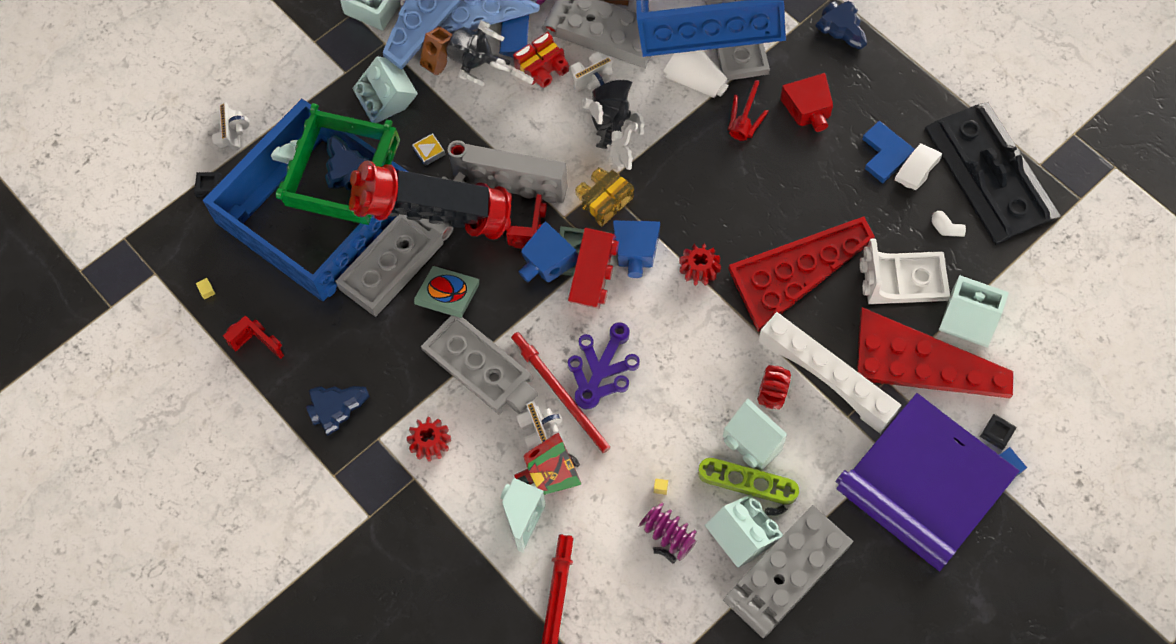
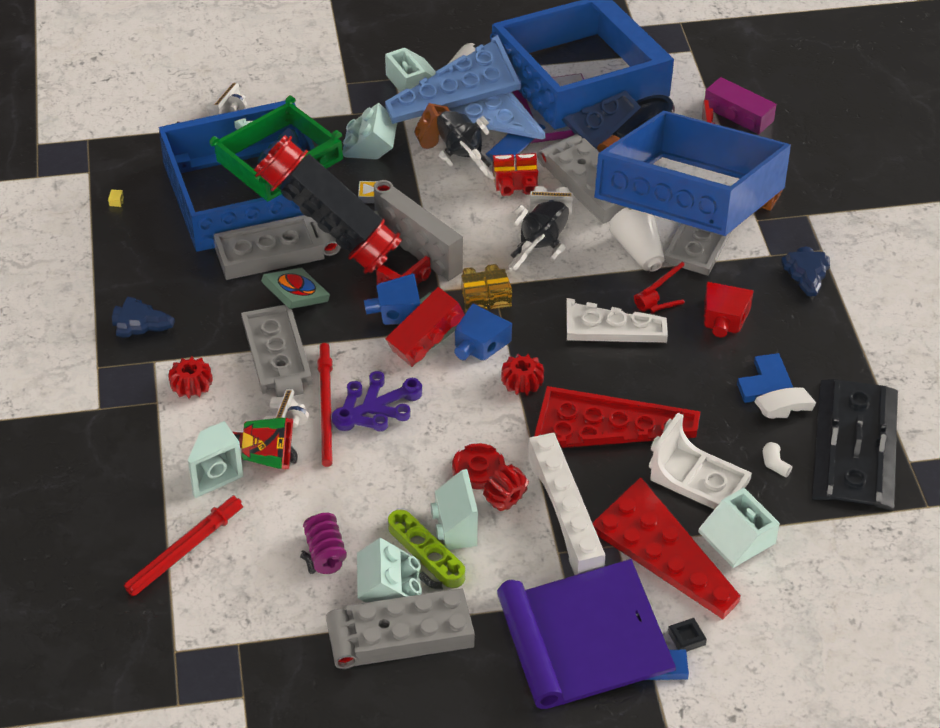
camera: 30 degrees right, 20 degrees down
red bracket [223,316,284,359] -> none
light yellow piece [654,478,668,495] -> none
none -> red tile [452,443,505,490]
none -> white wing [566,298,668,343]

